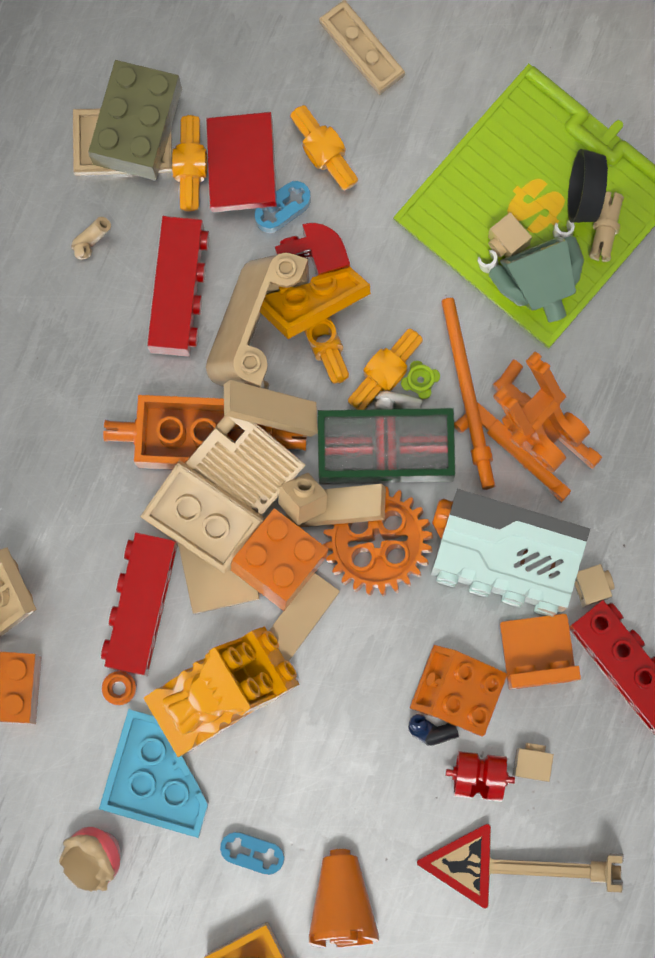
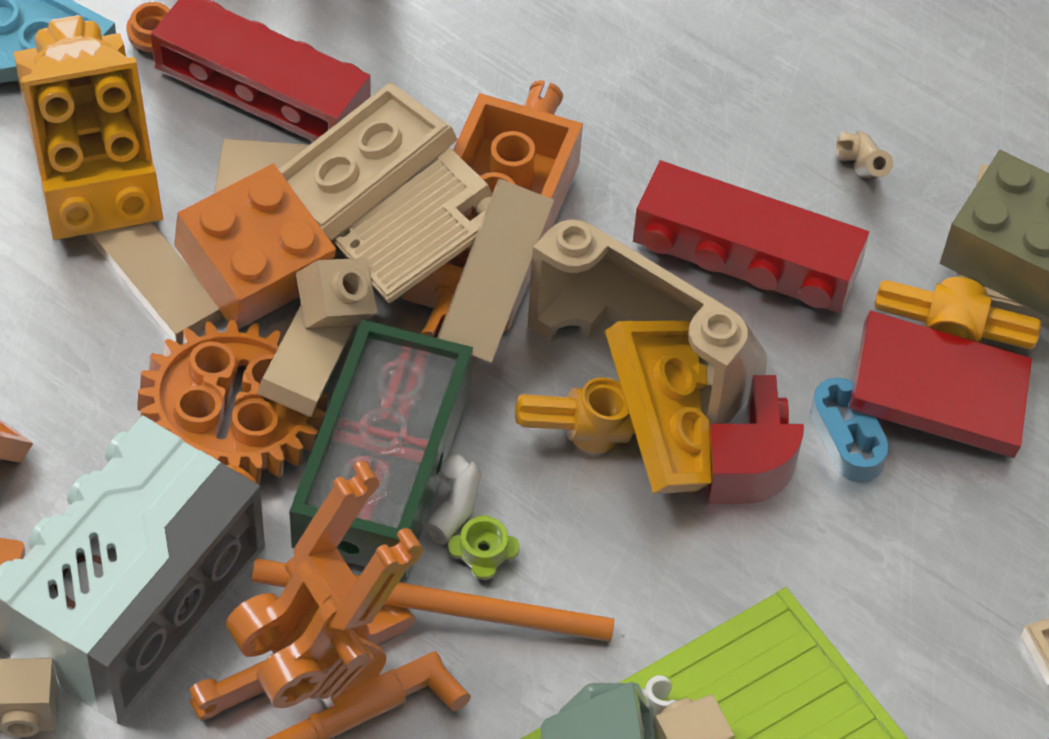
camera: 100 degrees right, 25 degrees down
light orange axle [290,105,358,191] -> none
light orange axle [348,329,423,410] -> none

